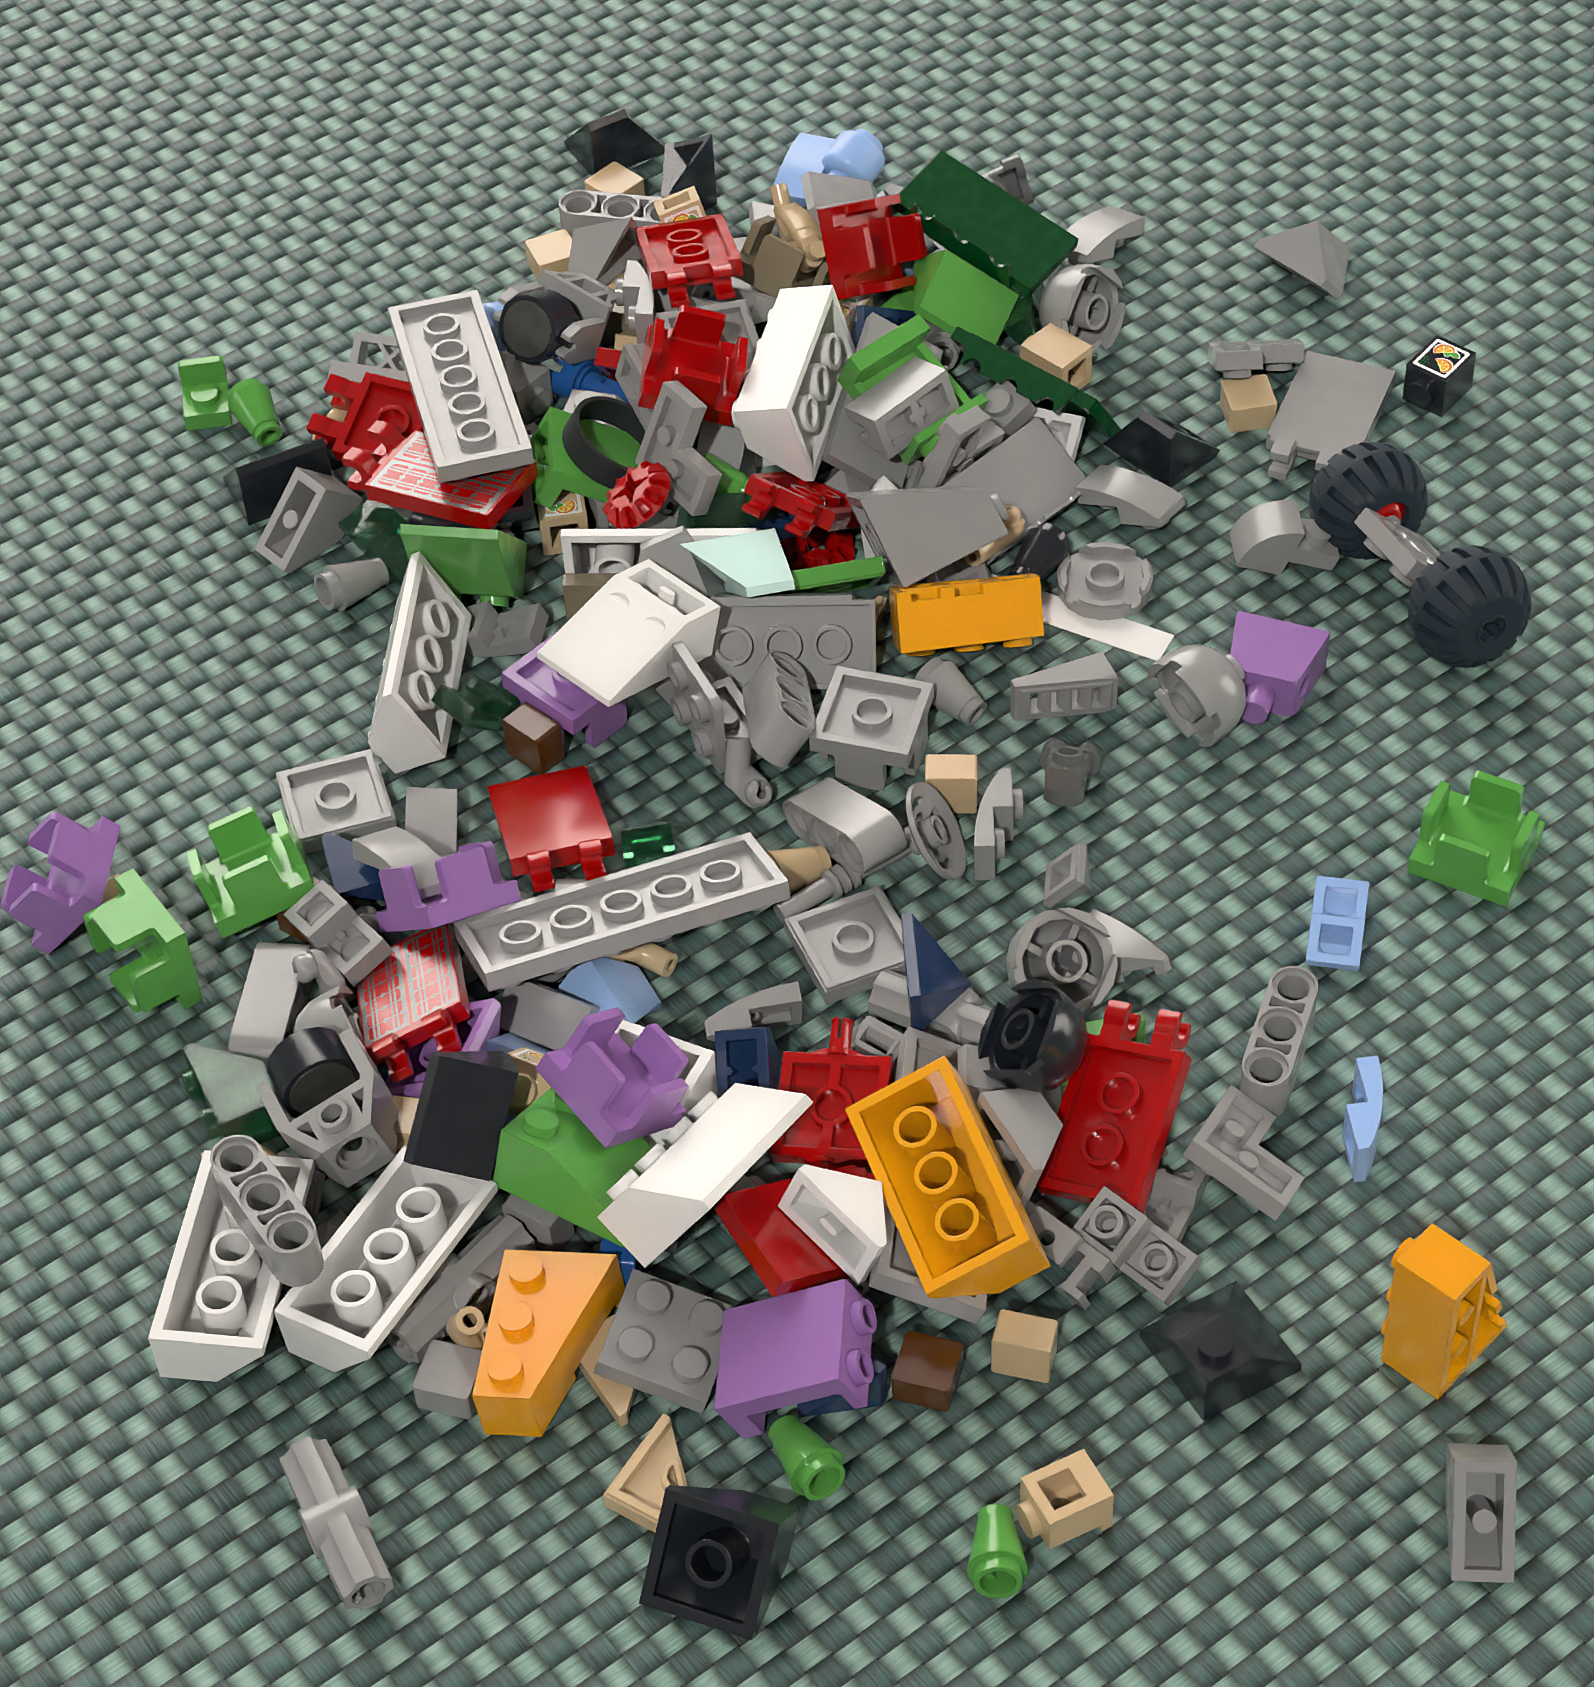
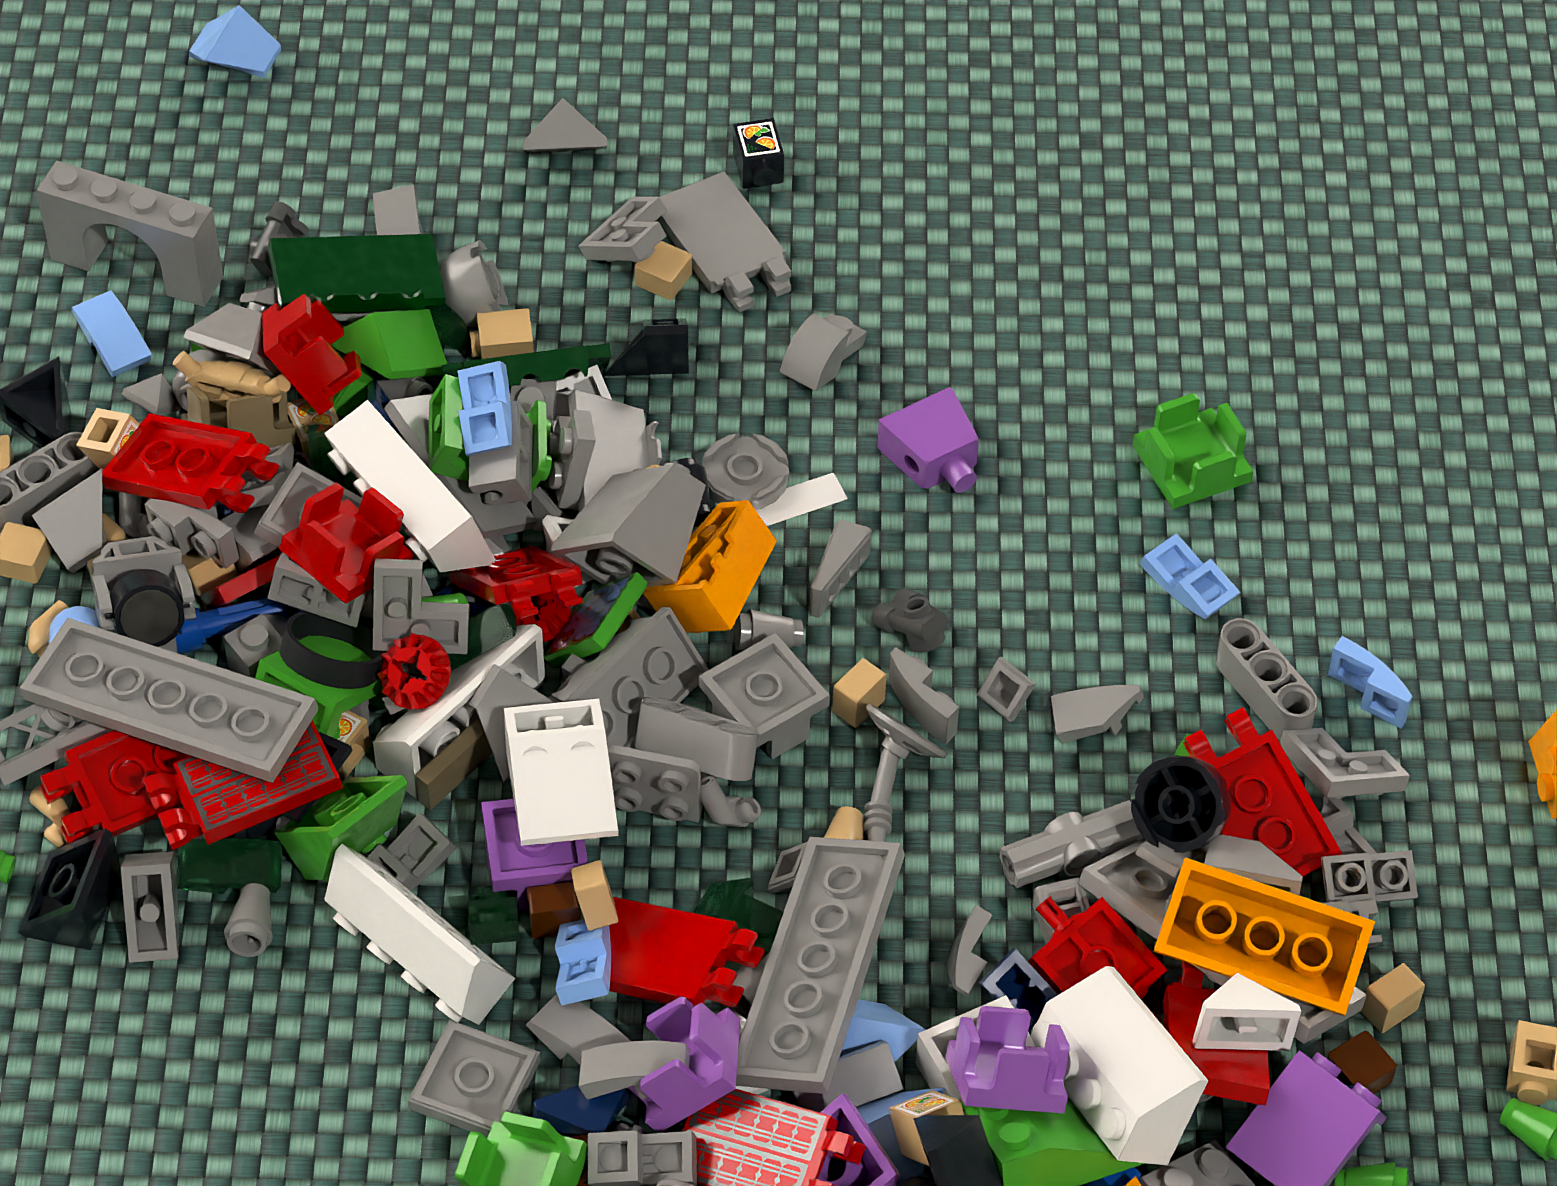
camera: 55 degrees left, 5 degrees up
light aqua slope [680,528,795,598] -> none
light grey beam [783,777,907,874] -> none
light grey tile [784,885,906,1005] -> none
light blue head [821,129,885,183] -> none
dark blue slope [901,913,972,1031] -> none
light grey cylinder [1006,907,1118,1012] -> none
light grey slope [1074,465,1186,529] -> none
black slope [1139,1281,1302,1422] -> none
light grey cylinder [1148,644,1246,747] -> none
black plate [1309,442,1532,668] -> none
none -> light grey arch [36,160,223,307]
none -> light blue slope [189,5,281,78]
none -> light blue slope [458,361,512,456]
none -> light blue slope [555,919,611,1006]
none -> tan piece [571,860,619,931]

